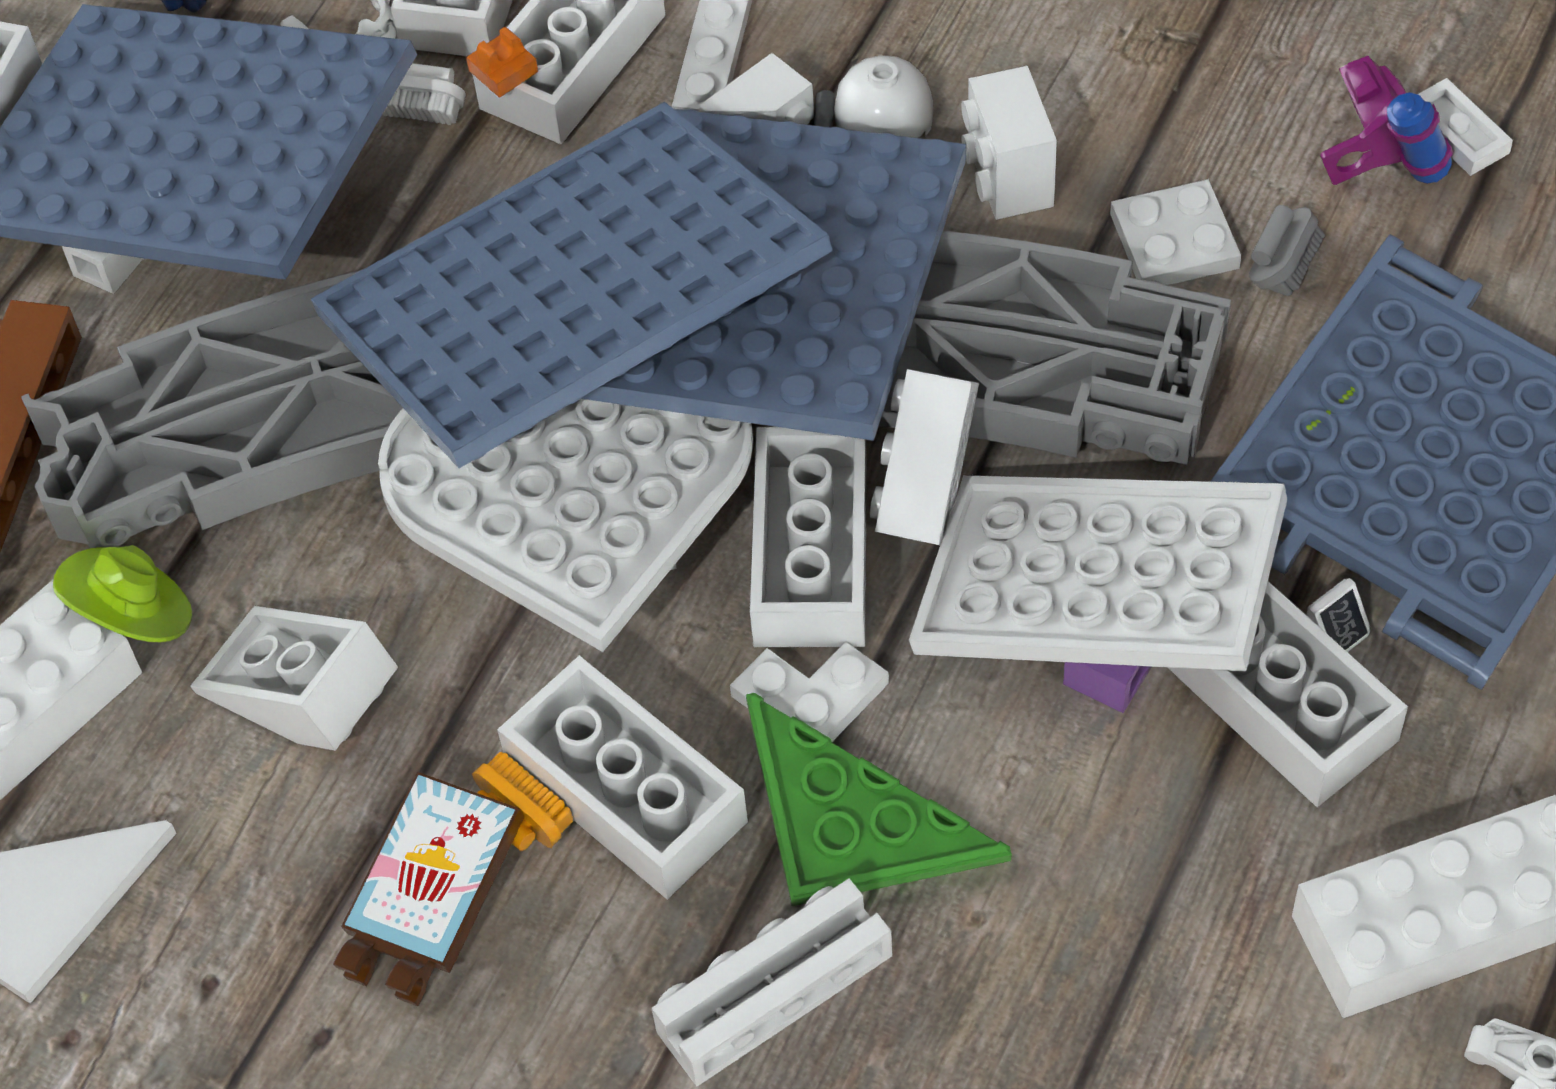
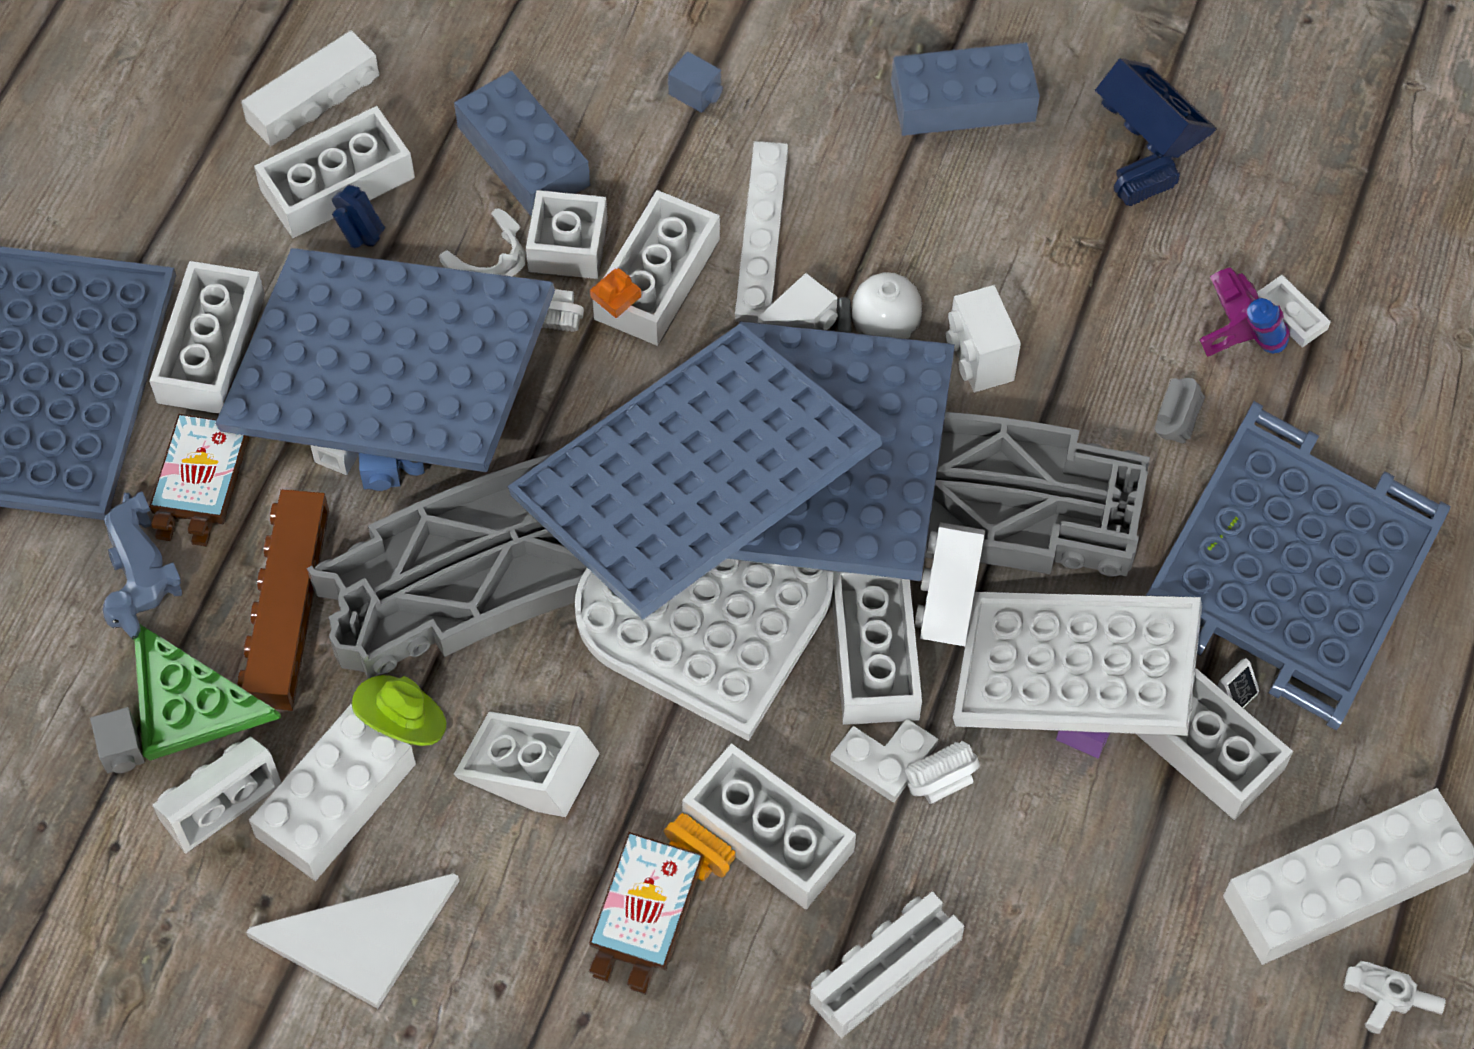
camera: 10 degrees left, 5 degrees up
bright green tile [746,693,1012,906] -> none
white plate [1110,179,1241,285] -> none
none -> medium blue brick [359,453,425,491]
none -> white piece [905,741,980,804]

